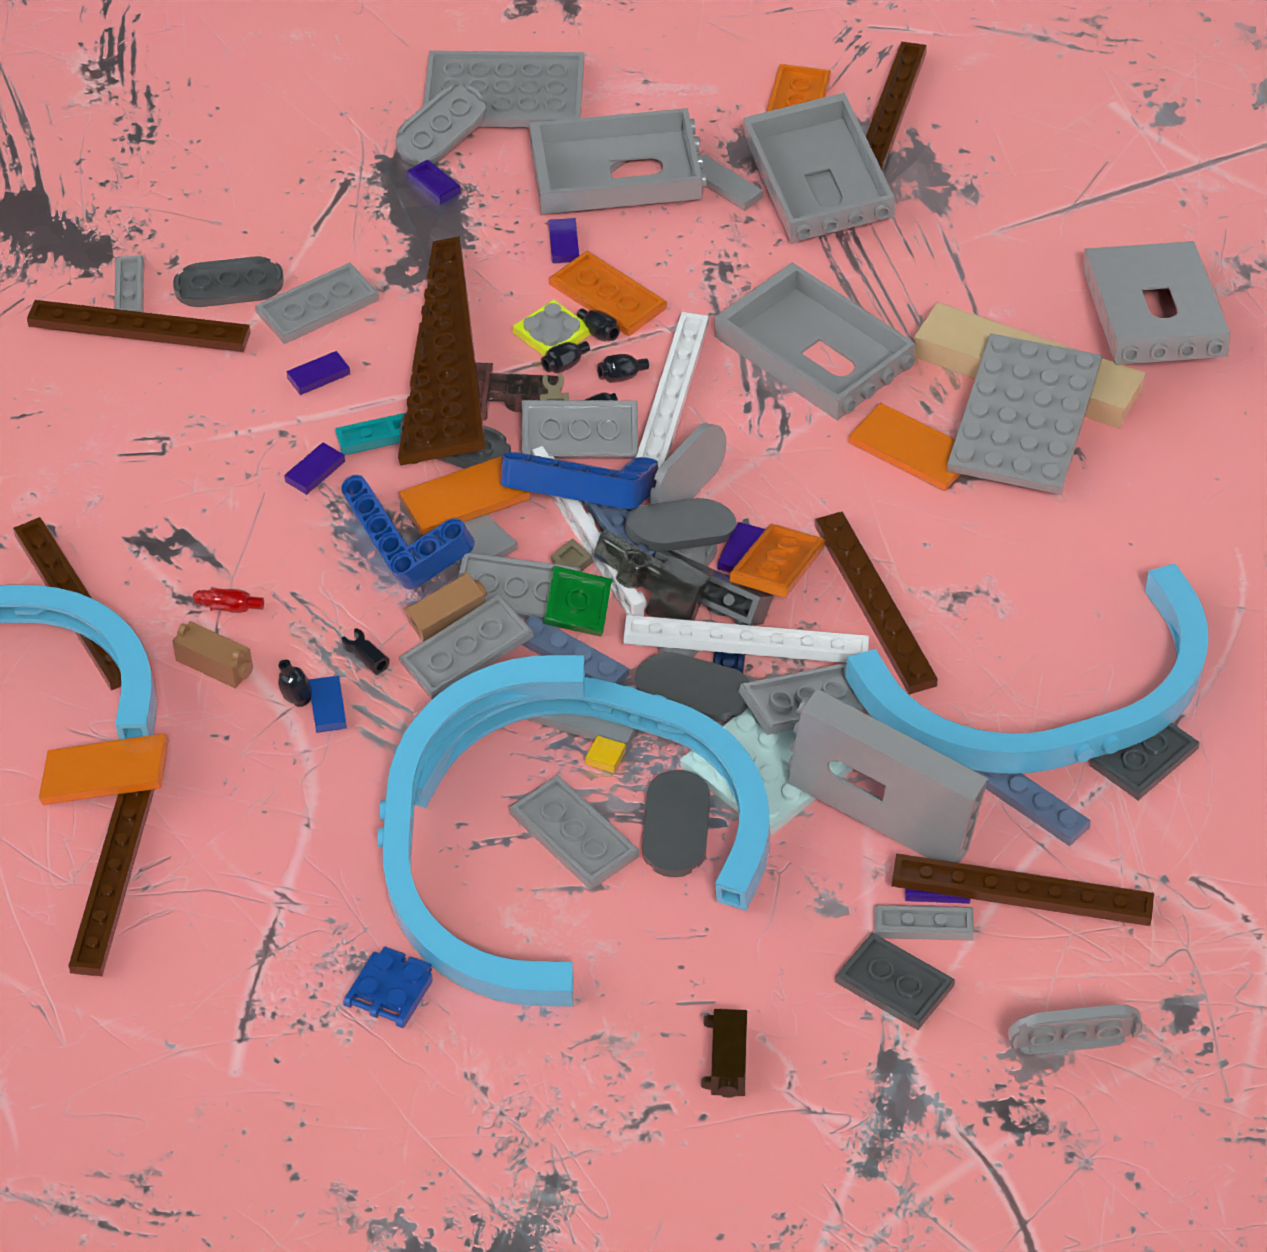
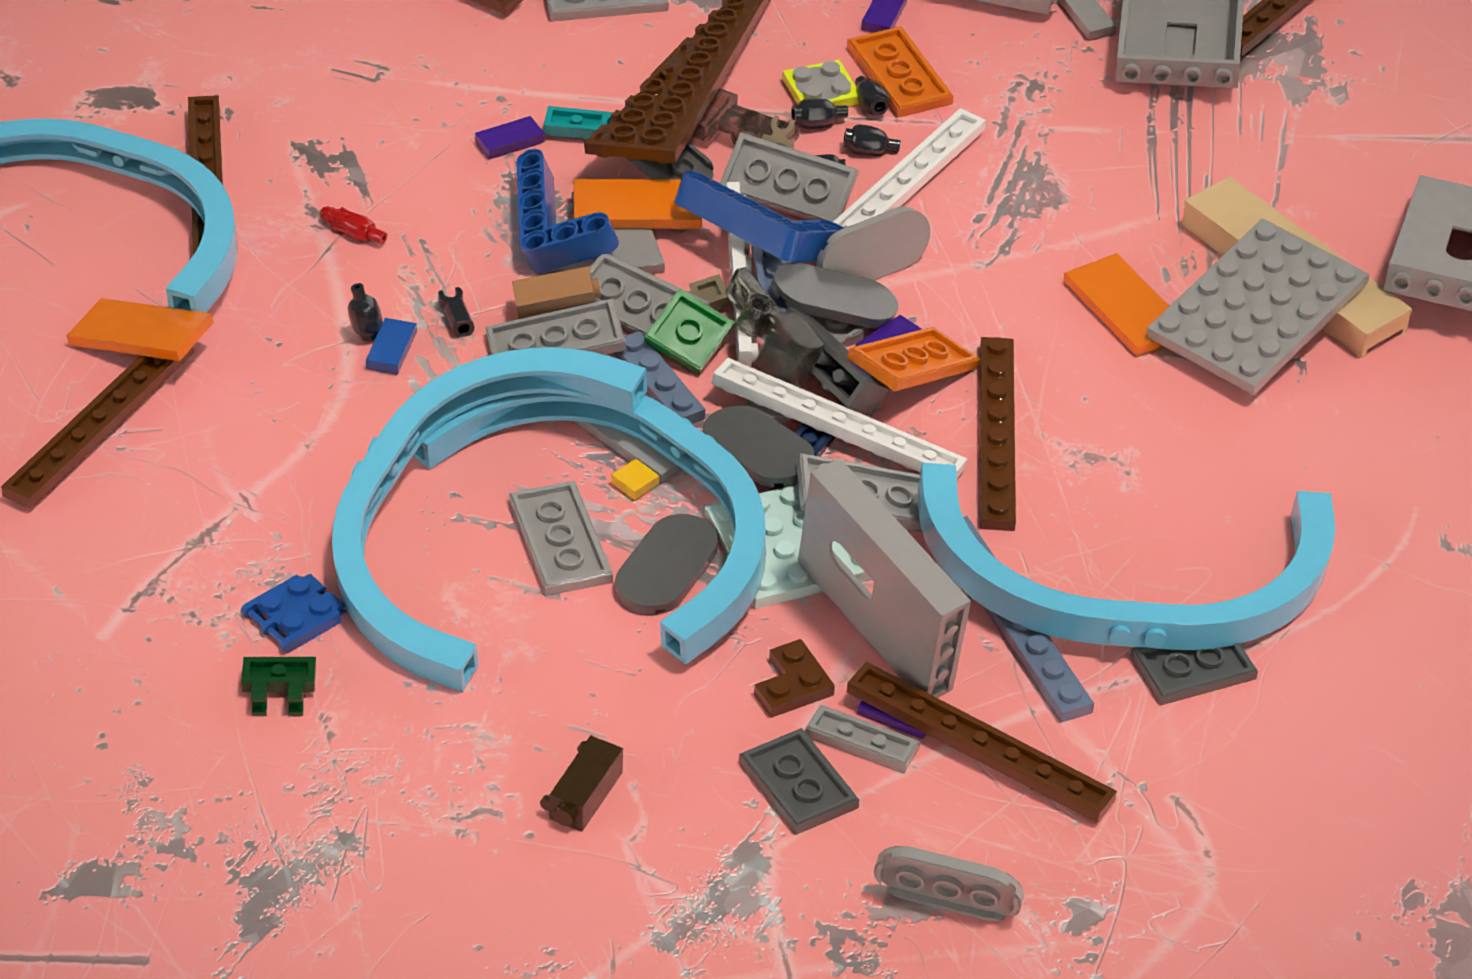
camera: 20 degrees right, 5 degrees down
medium nougat brick [173,621,253,689] -> none
dark purple tile [286,351,350,395] -> none
light grey panel [715,262,916,421] -> none
none -> dark green plate [241,657,316,716]
none -> reddish brown plate [754,639,835,718]

